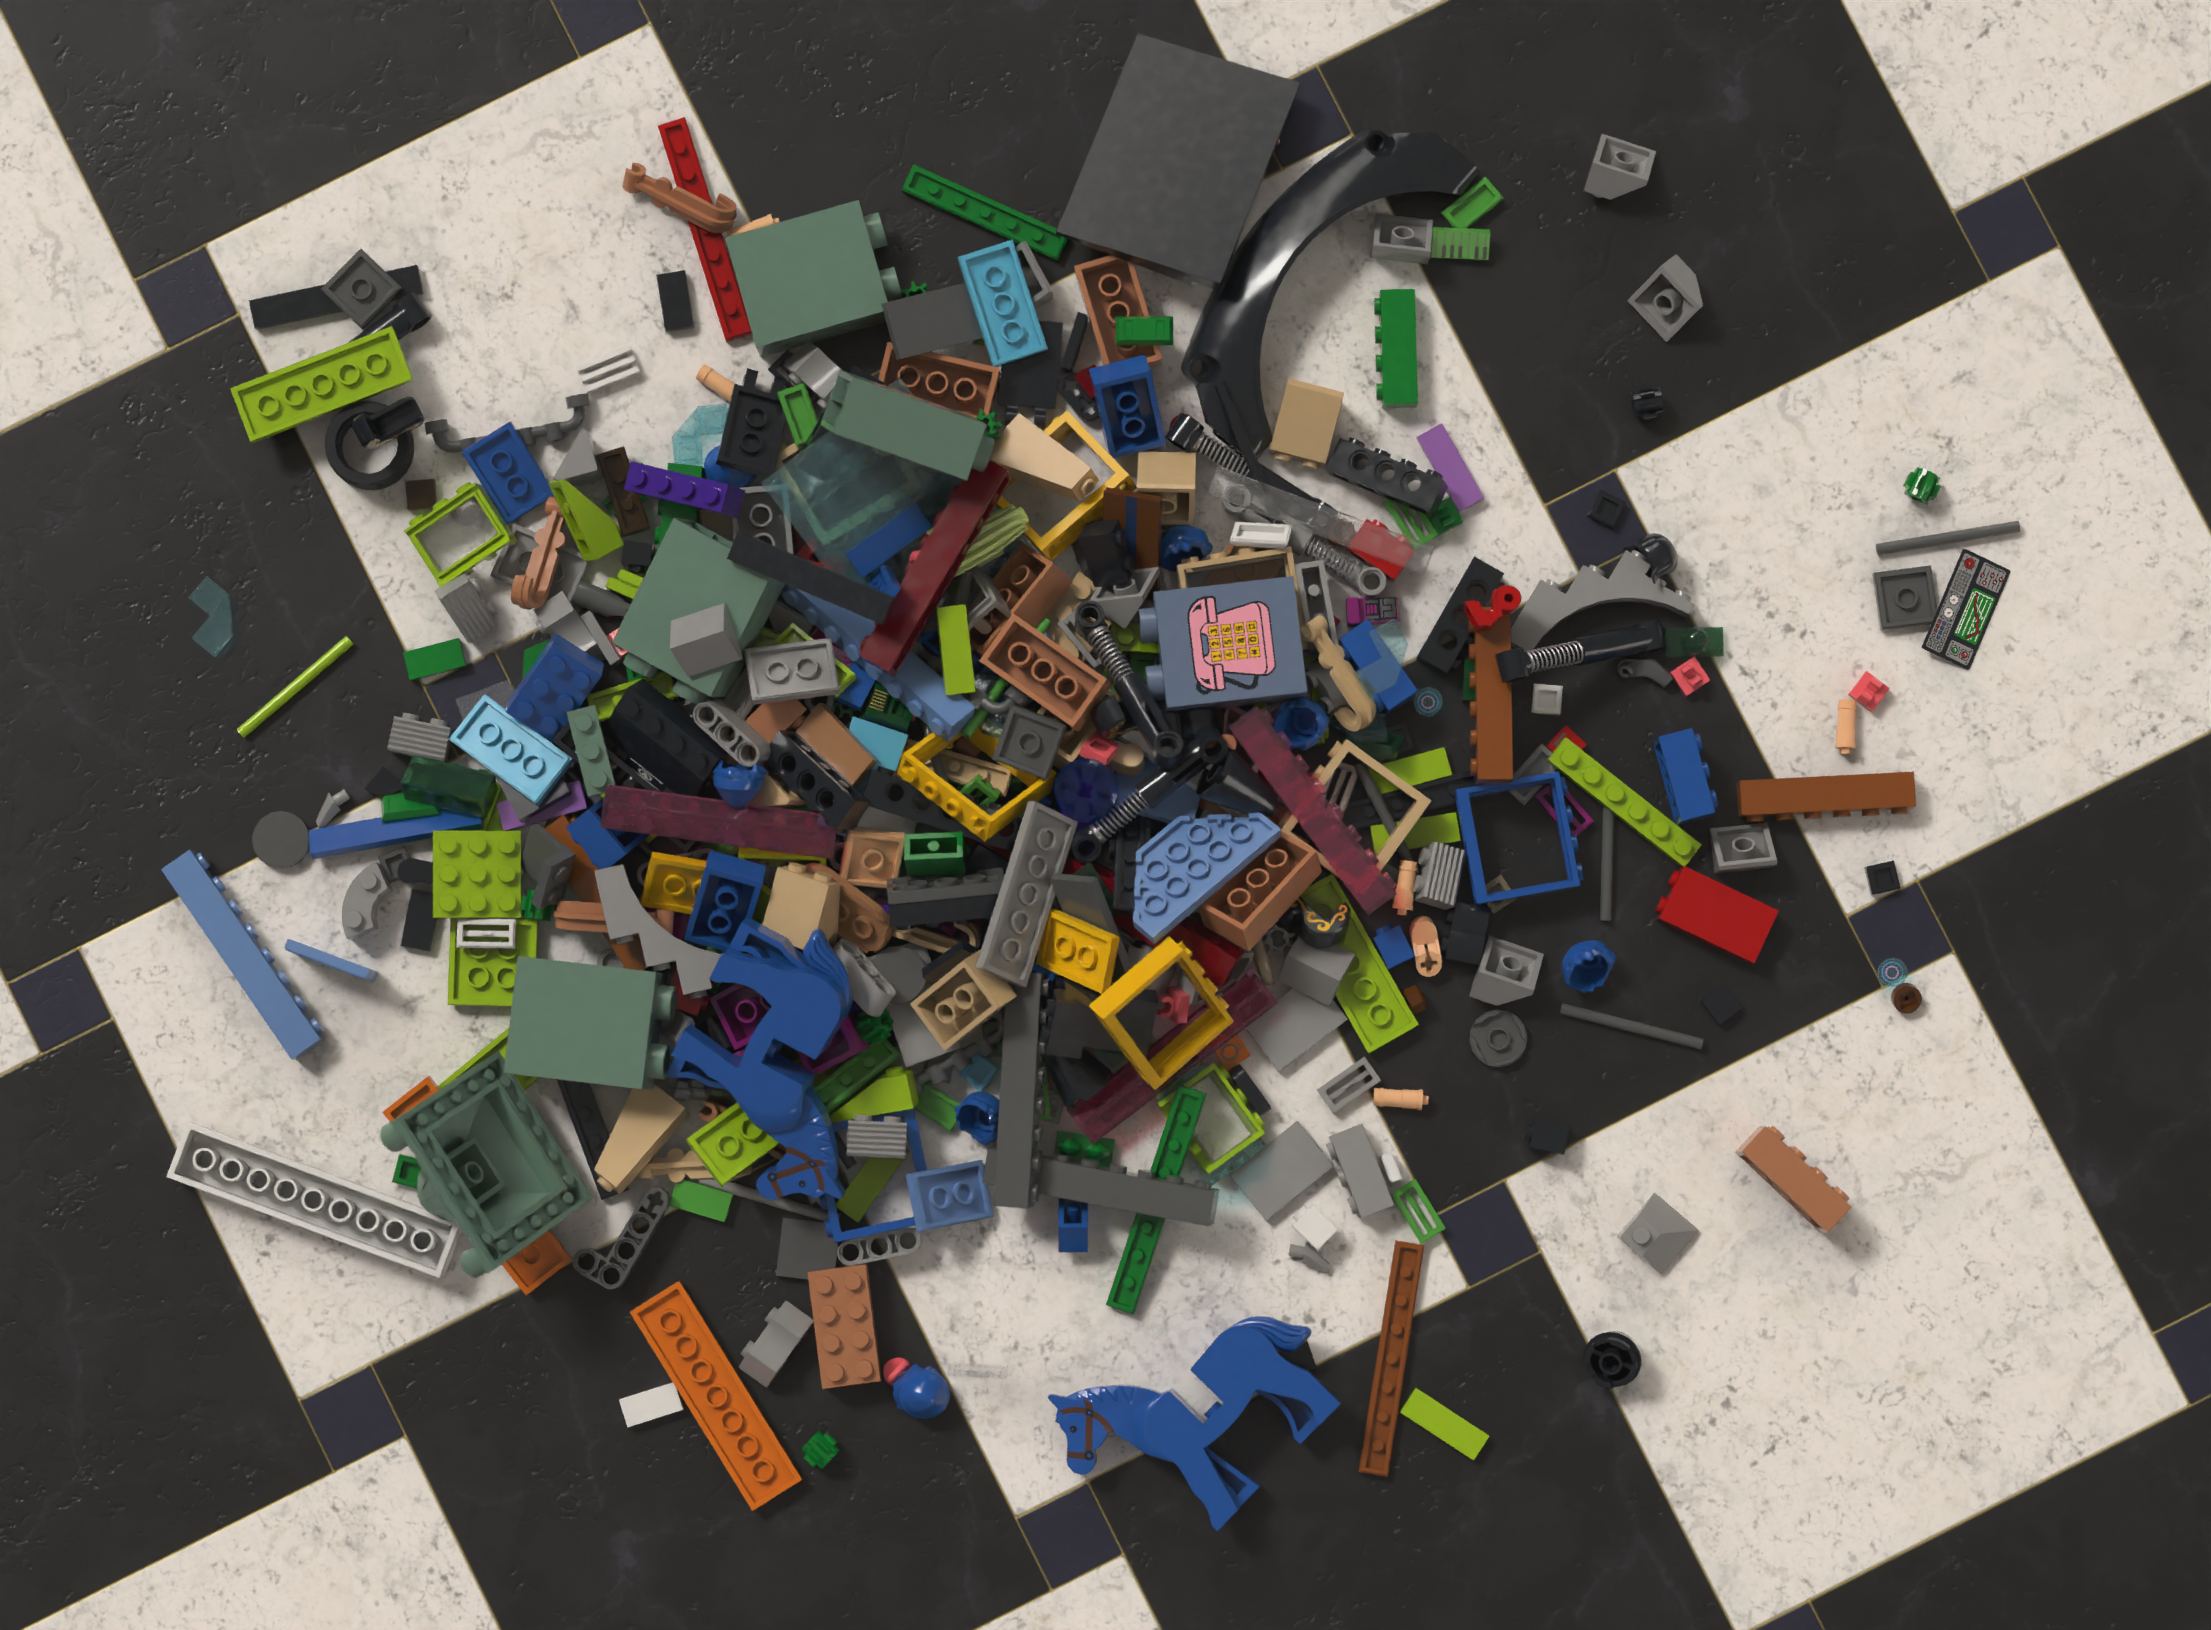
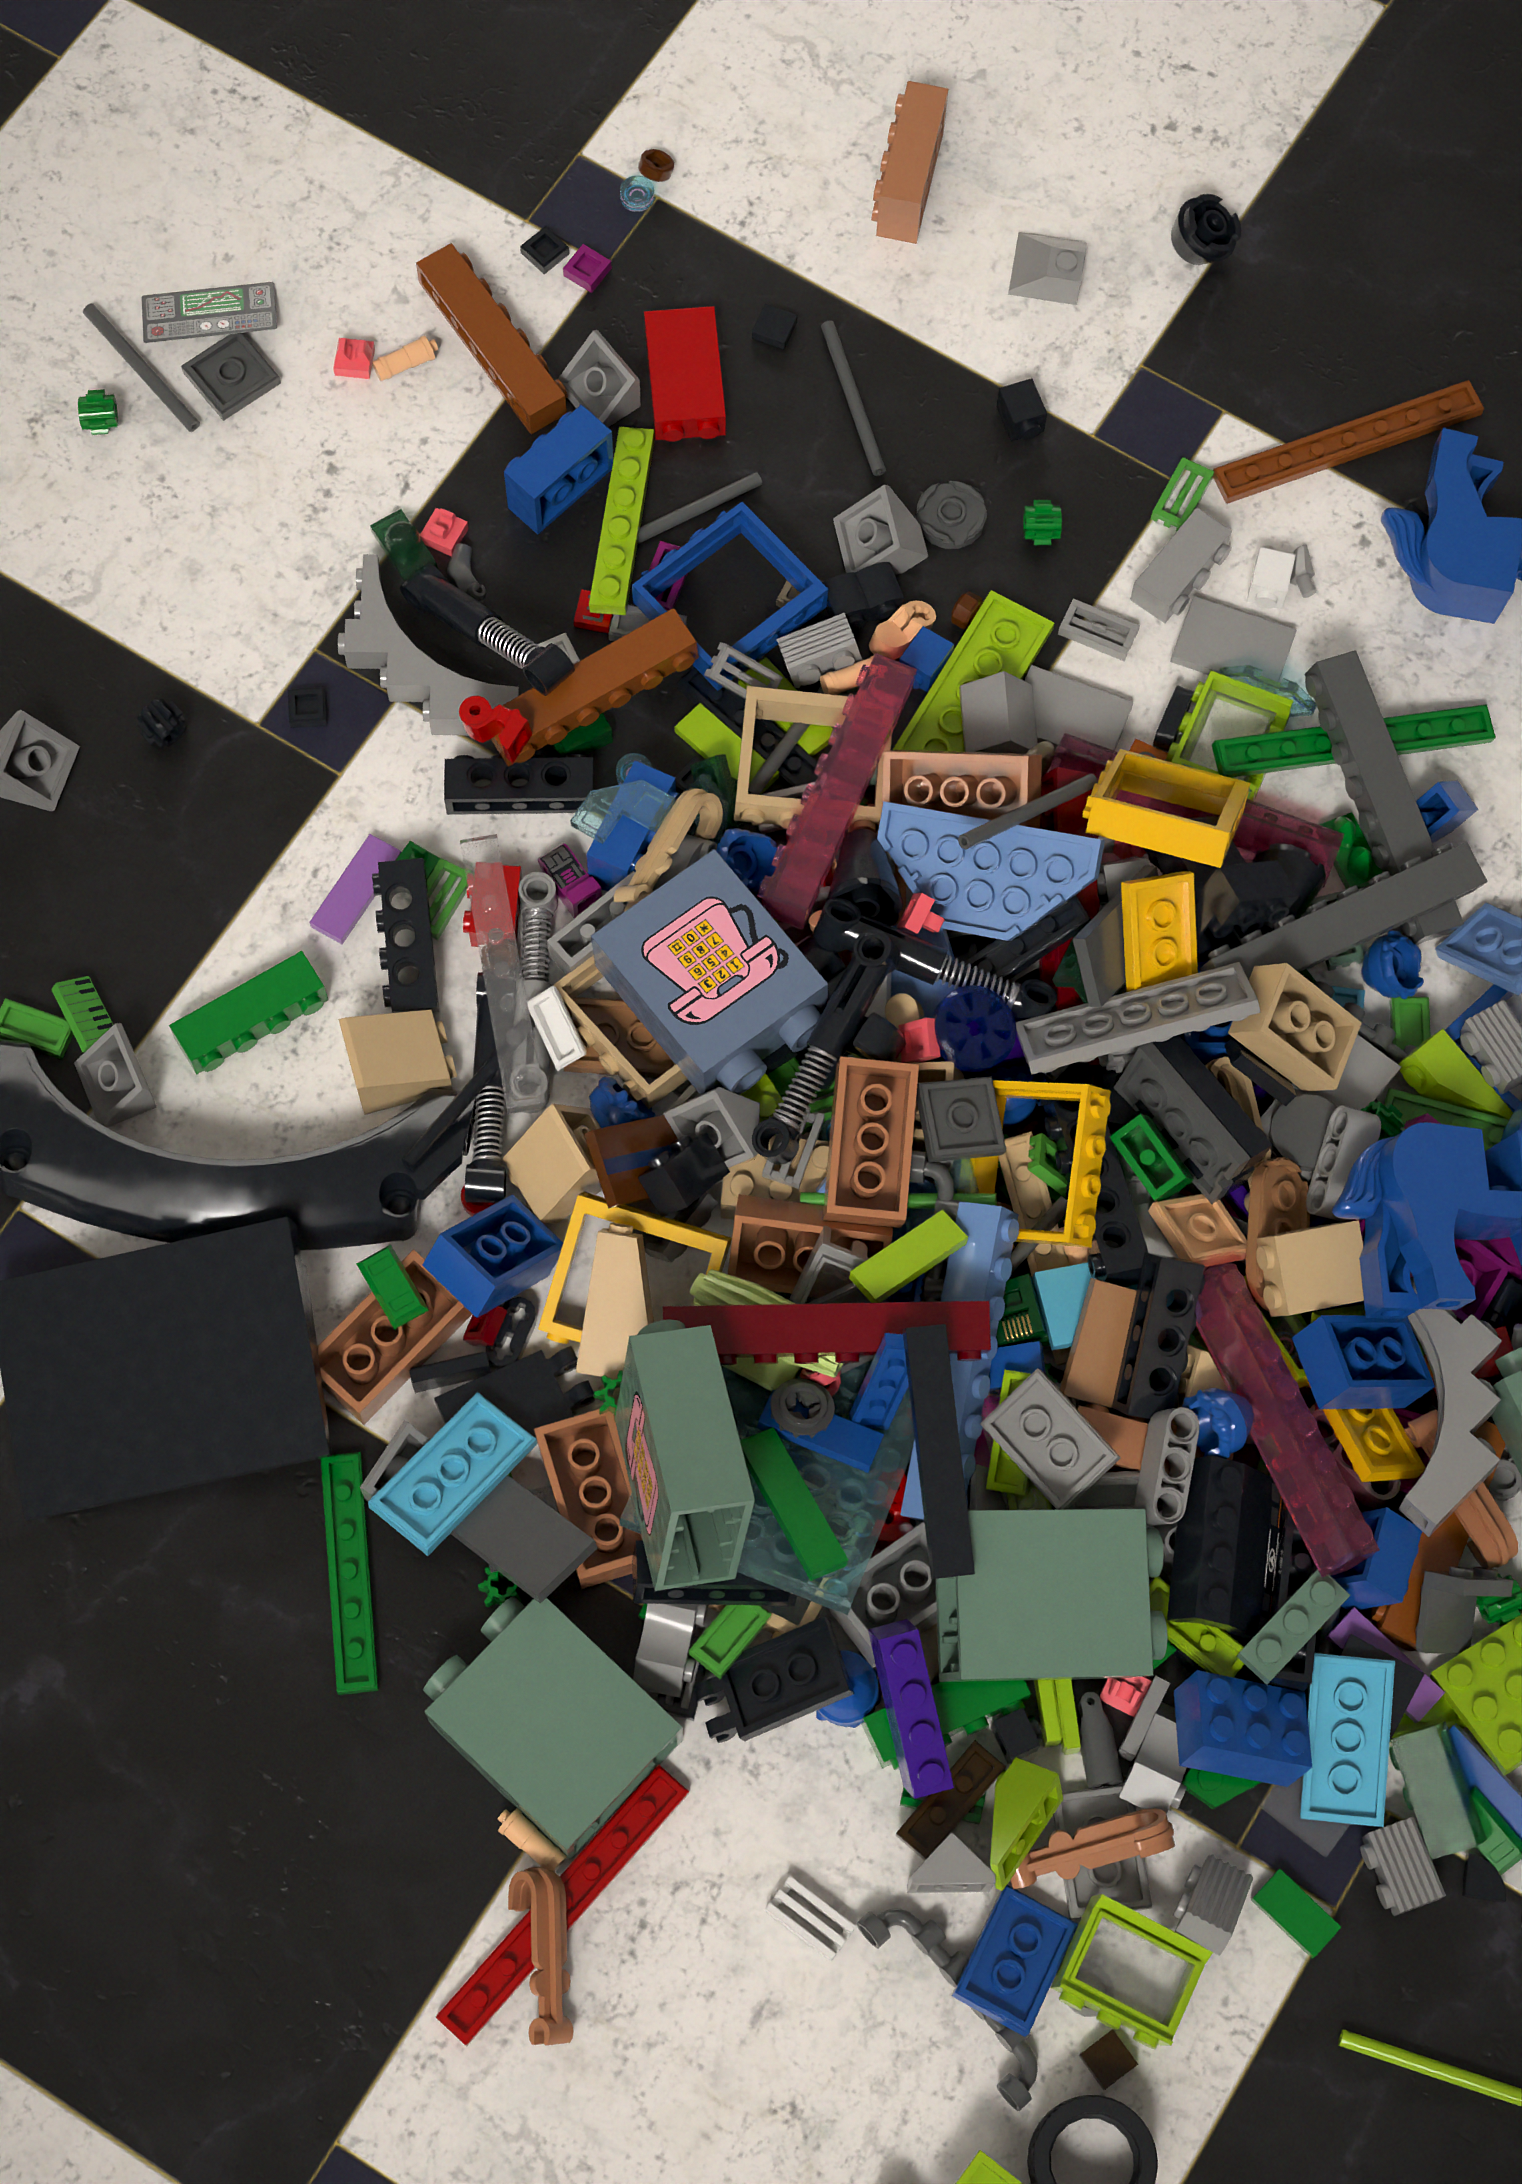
camera: 130 degrees left, 15 degrees down
black animal [351,397,425,449] -> none
black tile [656,270,694,332] -> none
light grey slope [670,603,743,677] -> none
clear light blue tile [672,404,728,465] -> none
light nougat piece [696,365,736,402] -> none
black animal [1278,897,1350,948] -> none
light nougat piece [1373,1088,1429,1110] -> none
white tile [1380,1152,1402,1183] -> none
lime tile [1400,1387,1489,1461] -> none
blue hair [1561,940,1616,993] -> none
black hair [1623,533,1678,584] -> none
none -> magenta tile [563,244,612,293]
none -> light grey tile [704,642,783,699]
none -> green tile [740,1427,849,1581]
none -> dark grey gear [770,1378,835,1438]
none -> coral tile [896,893,945,934]
none -> dark grey piece [958,774,1098,849]
none -> green gear [1023,500,1062,545]

